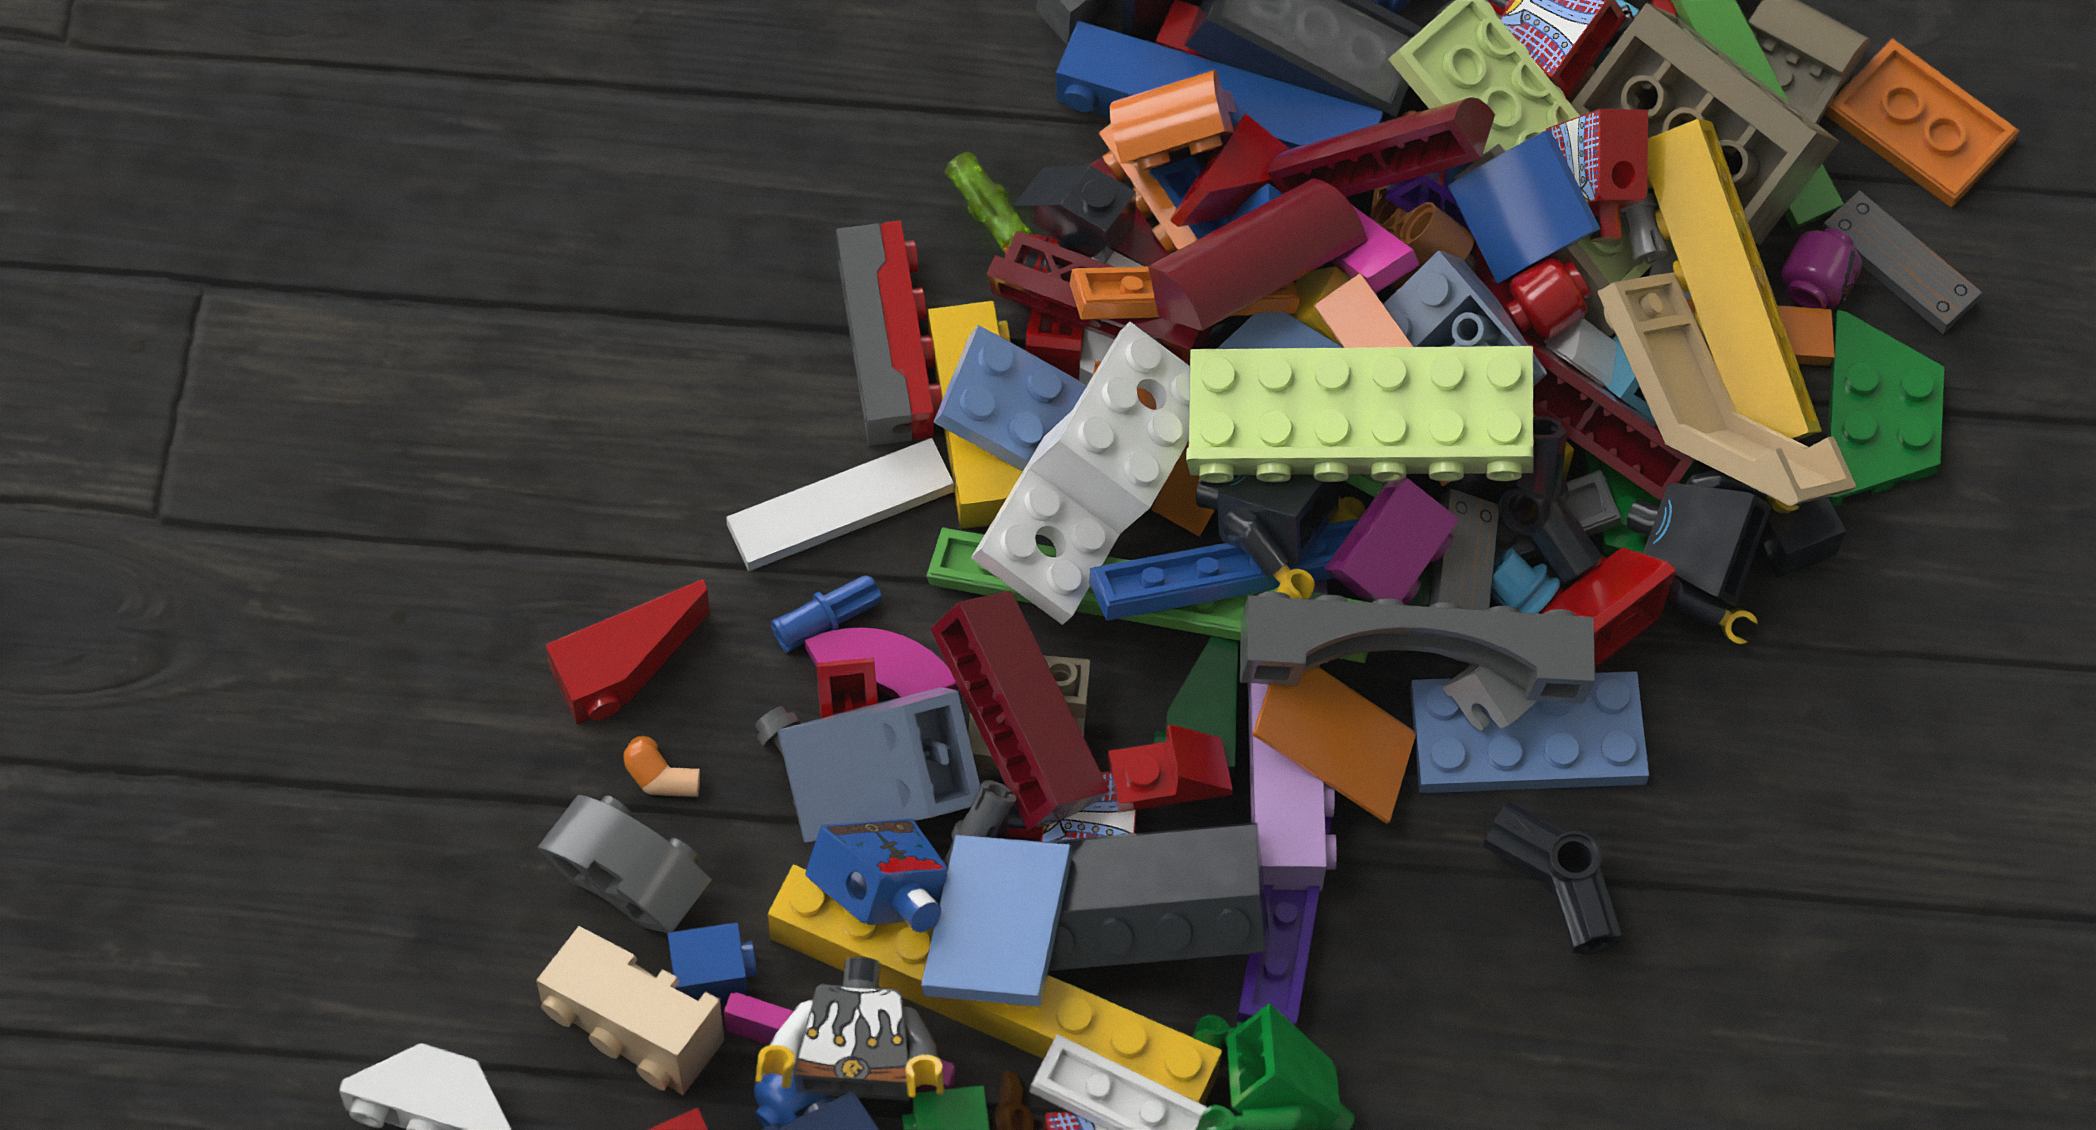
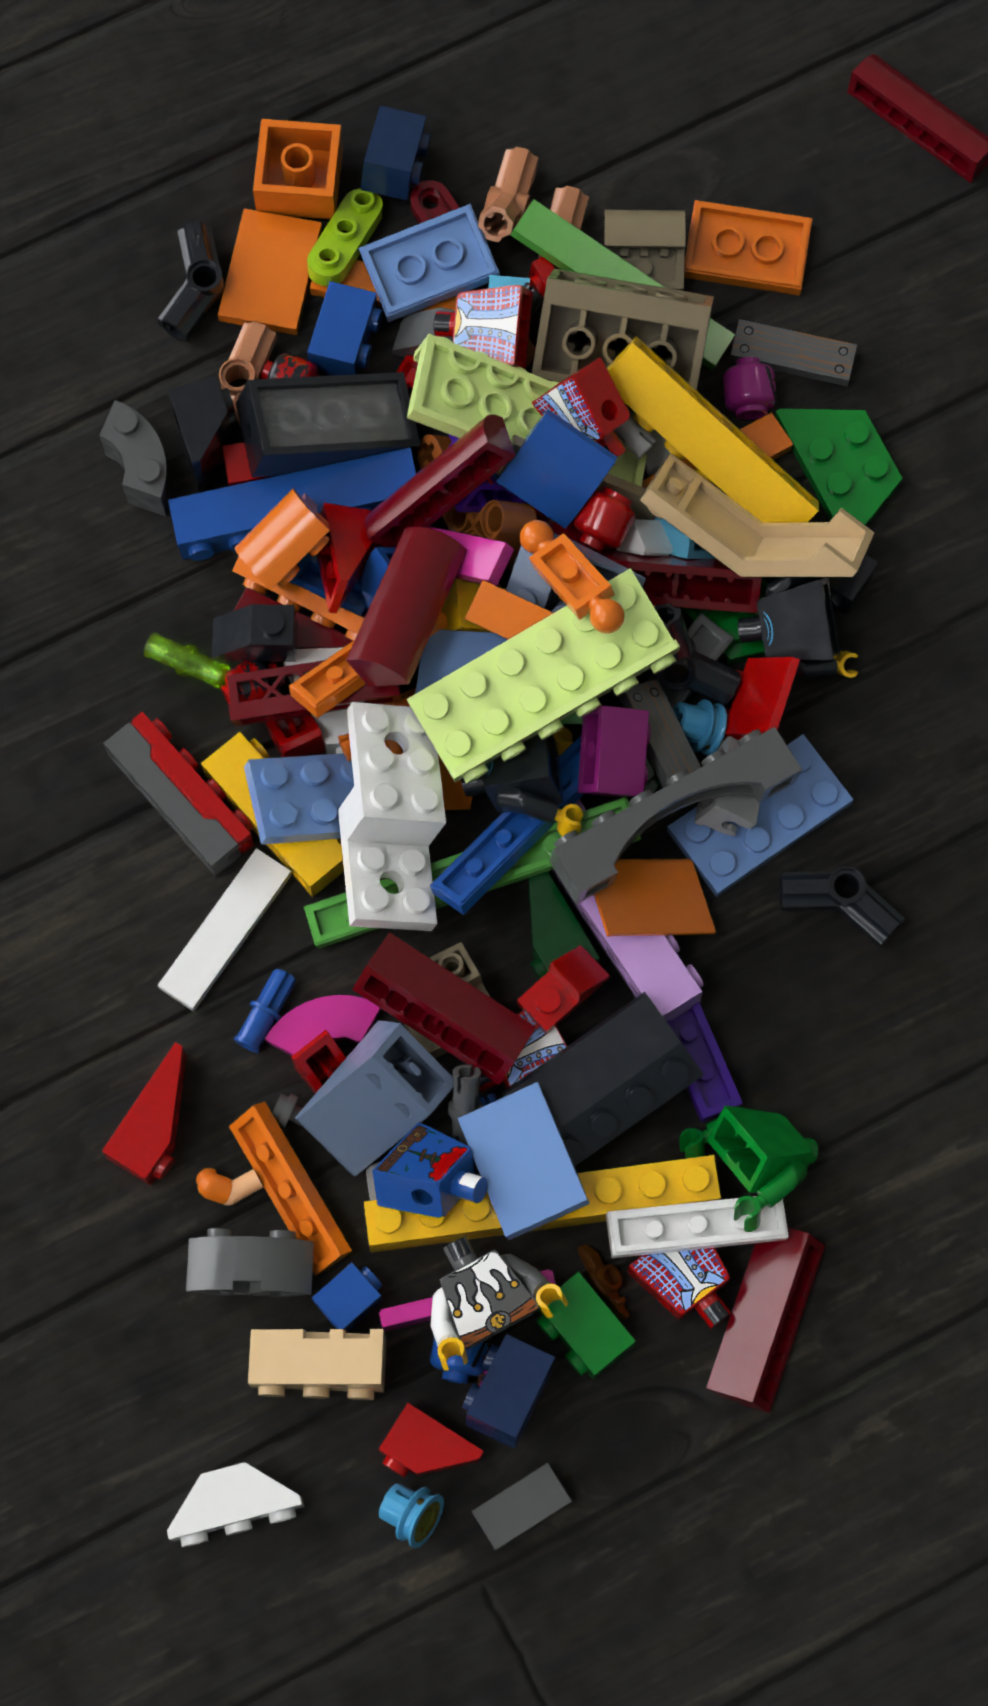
camera: 30 degrees left, 10 degrees up
none -> orange plate [229,1101,352,1276]
none -> orange plate [520,520,625,634]

